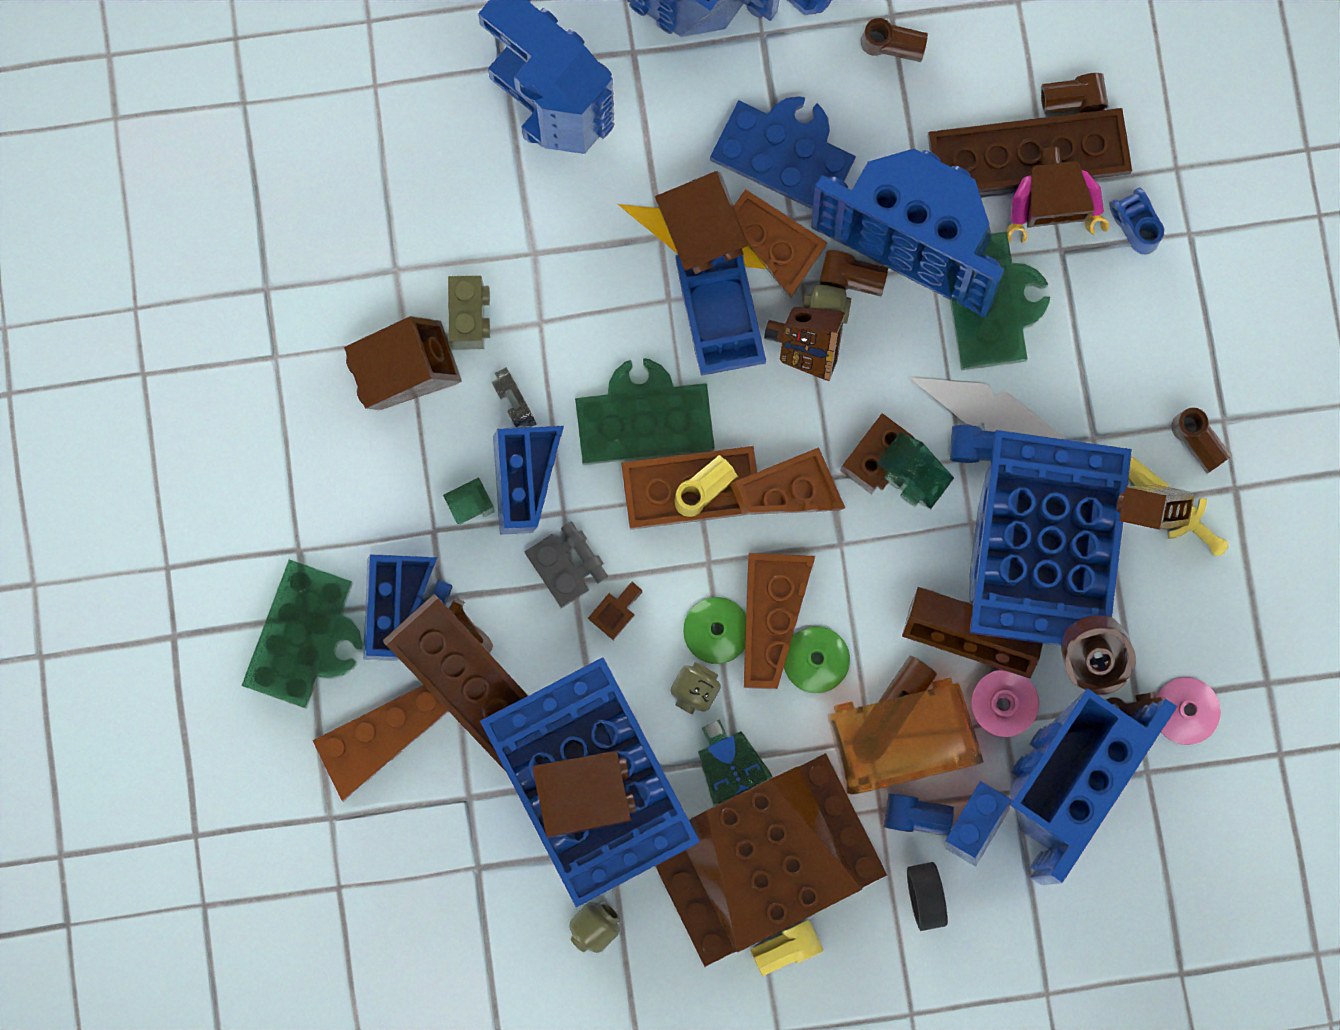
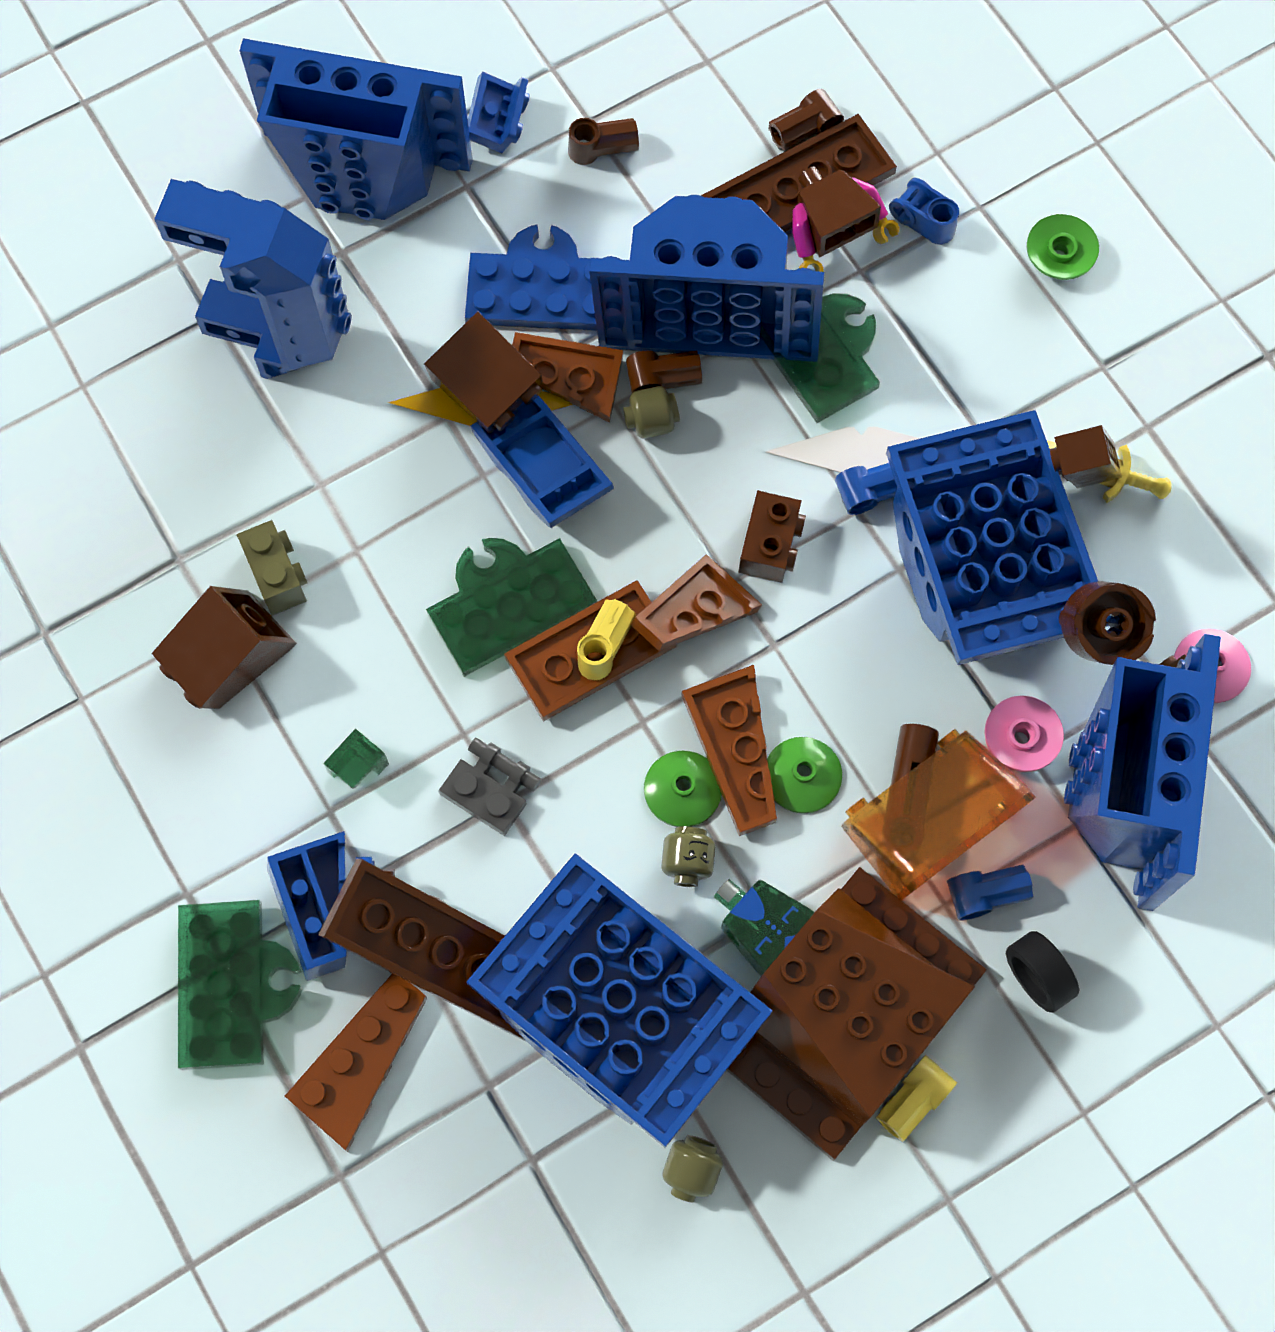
camera: 20 degrees left, 10 degrees down
clear smoke plate [491,367,537,428] -> none
blue wedge [493,426,564,535] -> none
reddish brown slope [532,751,636,839] -> none
reddish brown plate [587,582,643,641] -> none
reddish brown torso [764,307,845,381] -> none
clear green brick [876,432,954,509] -> none
reddish brown brick [902,587,1043,679] -> none
blue brick [945,781,1010,867] -> none
reddish brown piece [1171,408,1232,473] -> none
none -> bright green dish [1026,214,1099,280]

